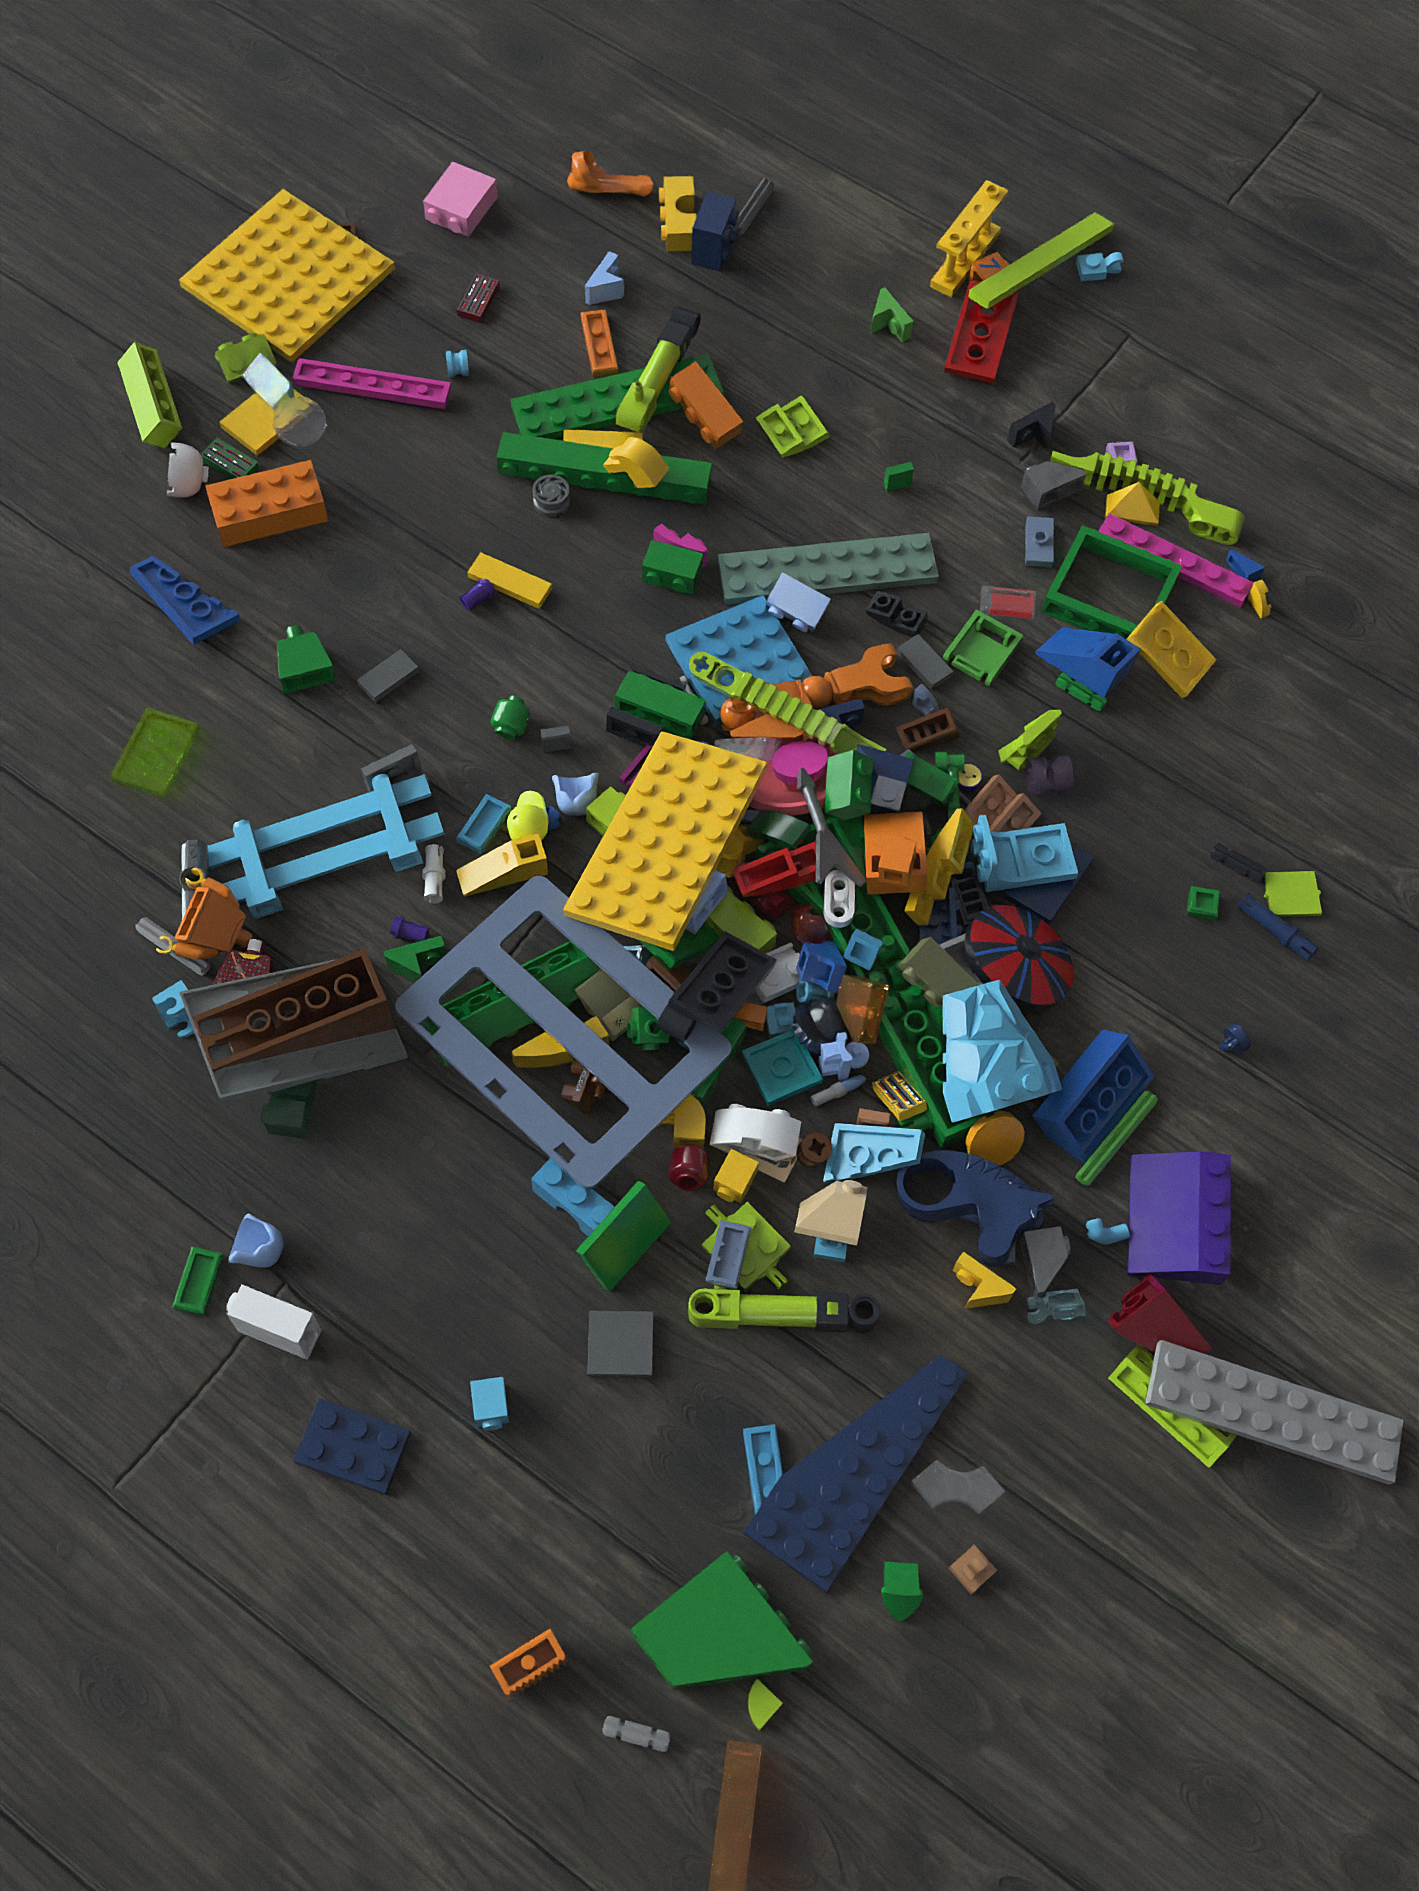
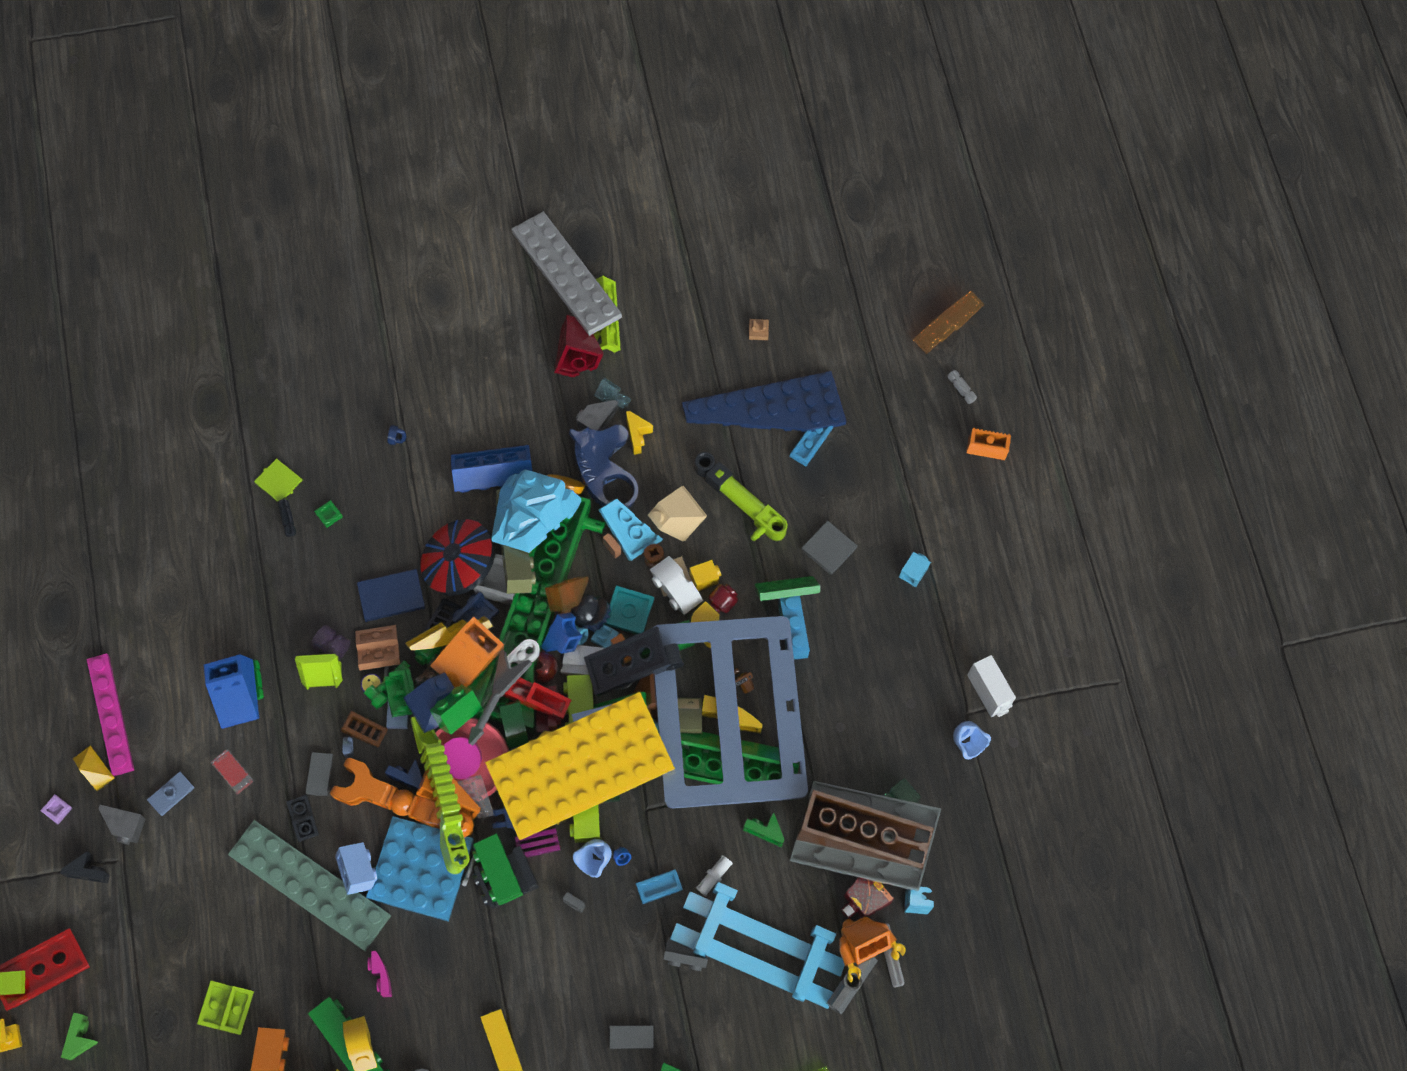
camera: 140 degrees left, 5 degrees up
green tile [172,1246,224,1316] -> none
dark blue plate [293,1399,411,1495] -> none
dark purple pin [390,917,430,942] -> none
yellow slope [456,833,548,897] -> none
dark purple pin [459,578,495,611] -> none
green head [490,696,531,740] -> none
neon yellow cap [507,791,549,841] -> none
green brick [627,1007,671,1050] -> none
green slope [631,1551,813,1690] -> none
green brick [642,540,703,595] -> none
lime plate [702,1202,791,1292] -> none
sand blue plate [705,1220,752,1290] -> none
lime tile [748,1679,783,1731] -> none
light grey piece [811,1075,866,1107] -> none
light blue hips [818,1032,869,1082] -> none
dark azure tile [843,929,883,971] -> none
tile [872,1071,927,1122] -> none
orange brick [878,836,916,887] -> none
green tile [882,1561,923,1622] -> none
green tile [884,462,914,492] -> none
clear tile [911,1460,1005,1514] -> none
bright green container [942,609,1023,687] -> none
medium azure bracket [970,815,1078,892] -> none
green window [1041,525,1182,639] -> none
lime piece [1050,451,1245,545] -> none
bright green axle [1076,1090,1158,1186] -> none
medium azure arm [1086,1218,1130,1245] -> none
yellow tile [1126,601,1217,698] -> none
dark purple slope [1127,1151,1231,1285] -> none
blue piece [1226,549,1265,581] -> none
dark blue pin [1237,893,1319,962] -> none
yellow tile [1247,580,1271,618] -> none

